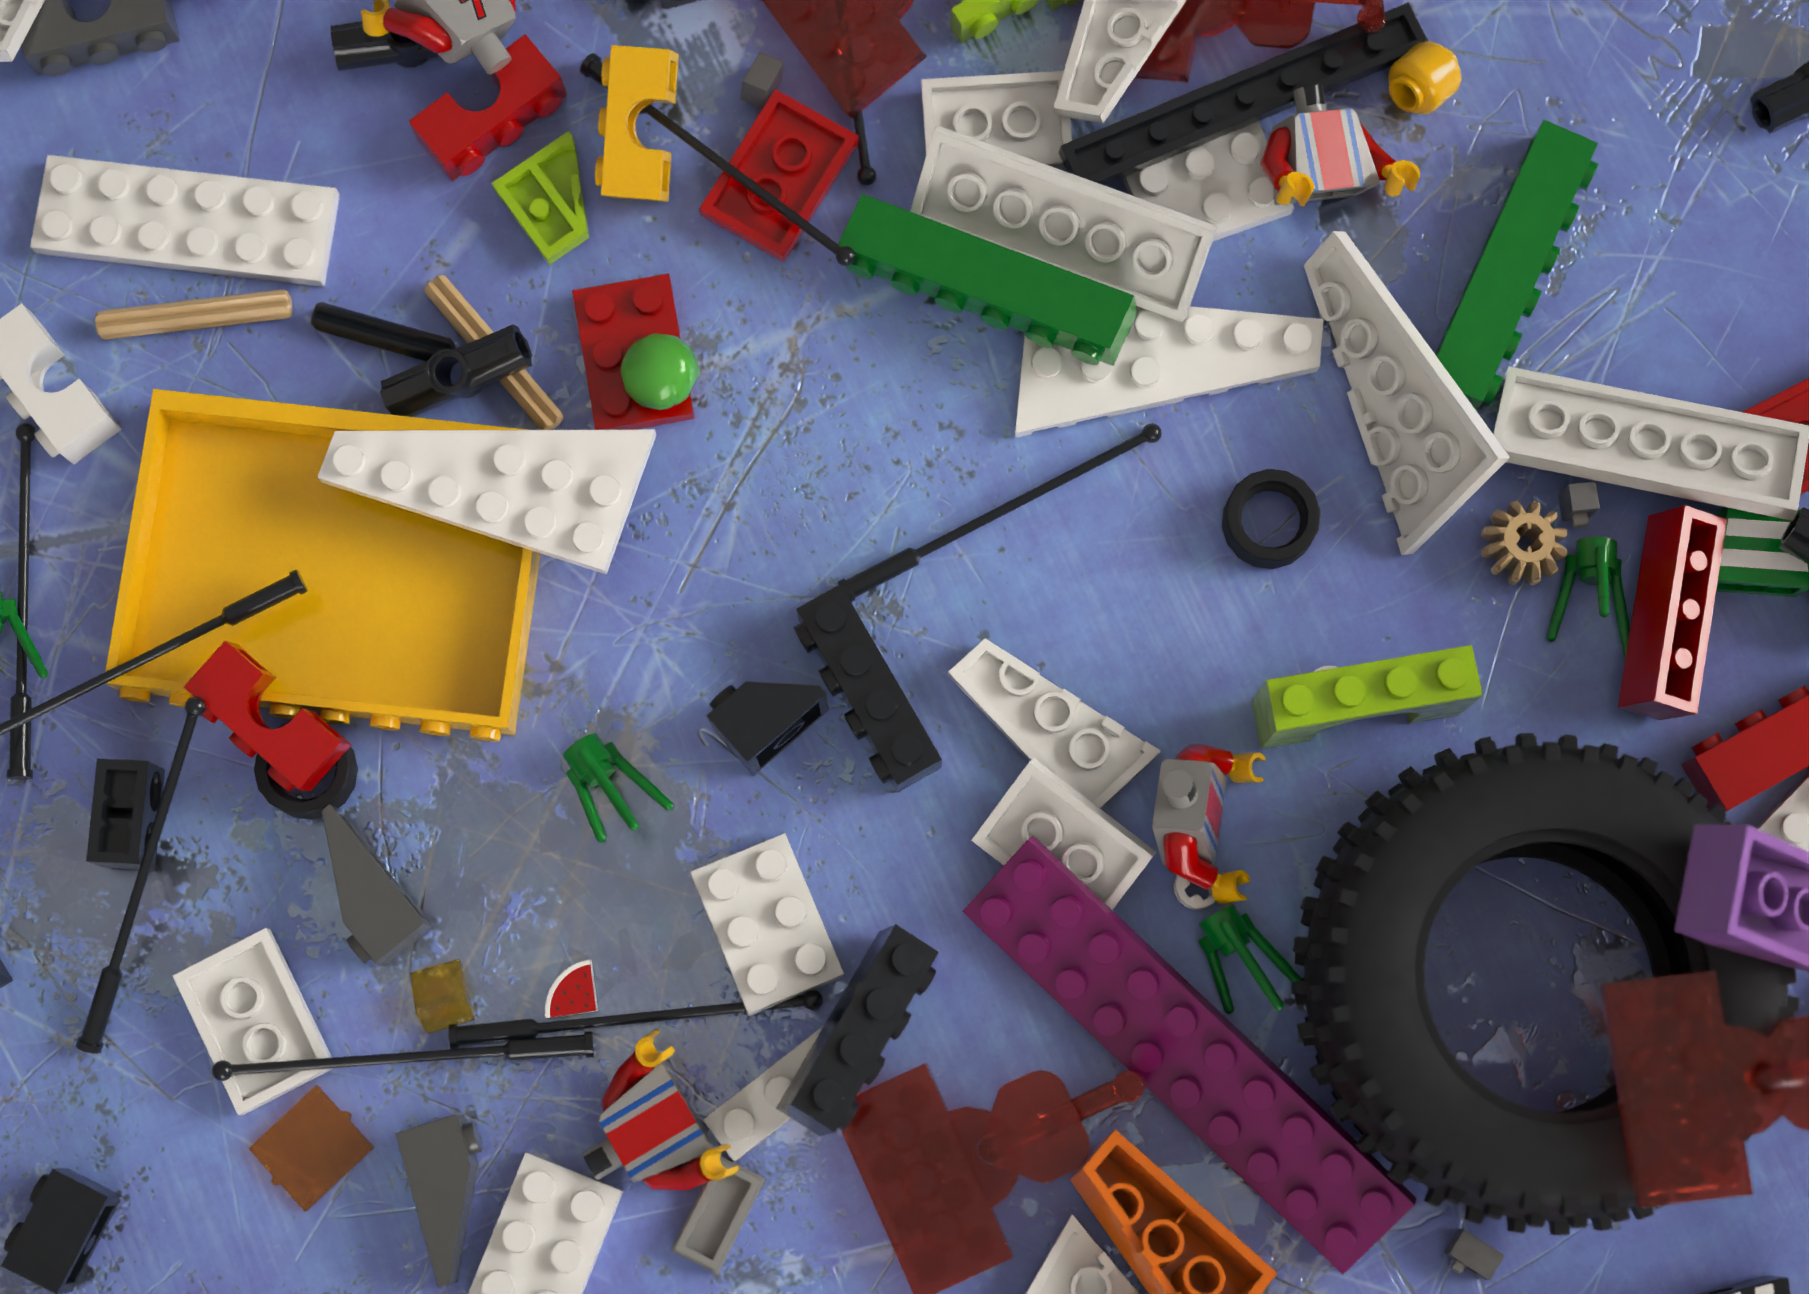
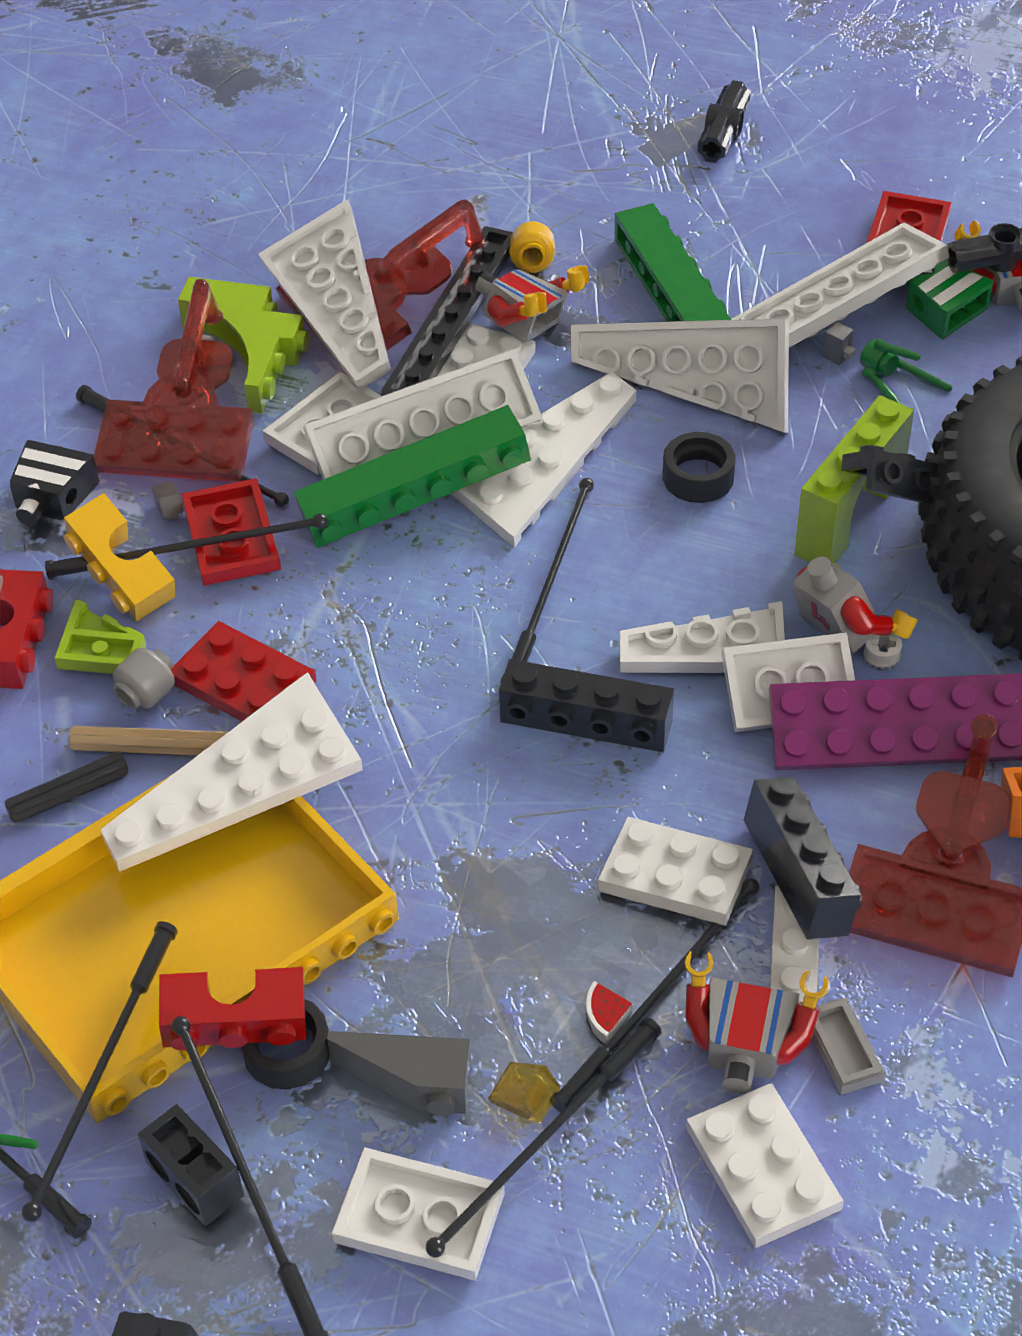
camera: 45 degrees left, 30 degrees down
clear orange piece [248,1085,375,1212] -> none
black piece [380,325,533,417] -> none
dark grey slope [395,1114,482,1288] -> none
green plant [563,733,673,842] -> none
bright green hair [620,333,700,410] -> none
black slope [707,682,829,776] -> none
green plant [1198,904,1302,1014] -> none
tan gear [1481,500,1568,586] -> none
red brick [1618,505,1727,720] -> none
none -> light grey head [112,648,175,709]
none -> black bracket [841,445,937,504]

